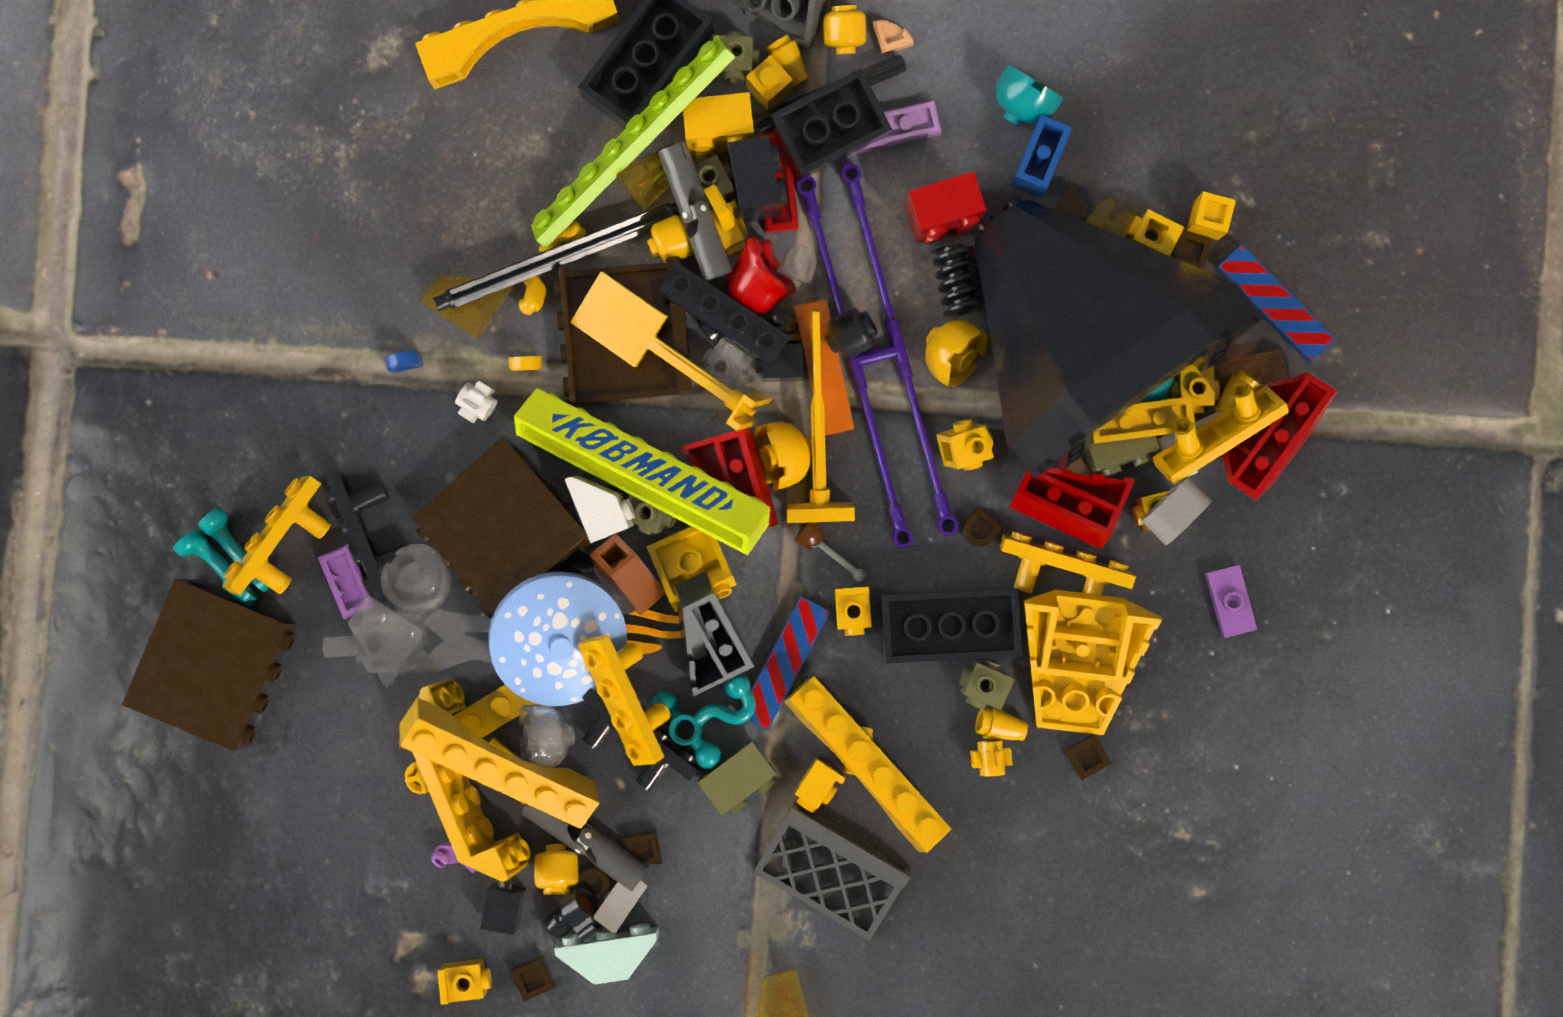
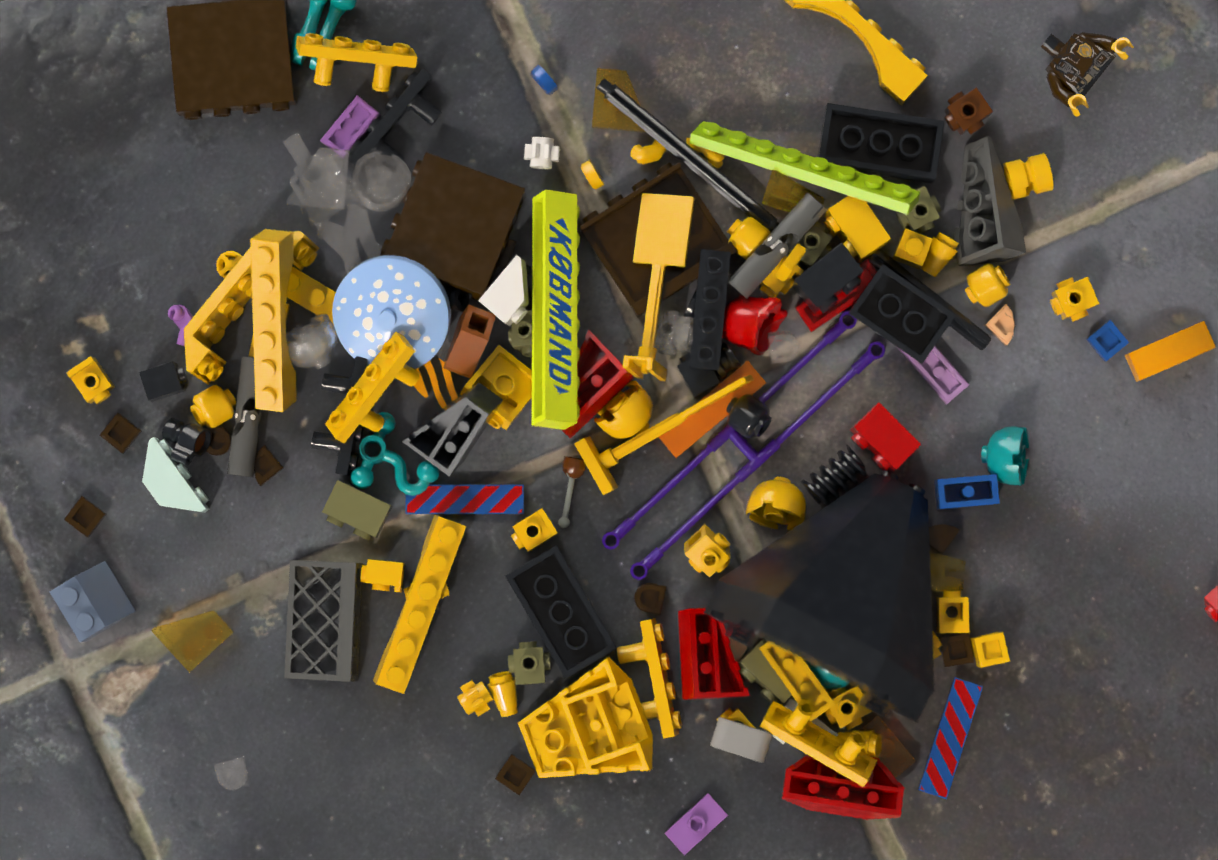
camera: 65 degrees right, 0 degrees up
white sticker [594,880,647,933] -> none

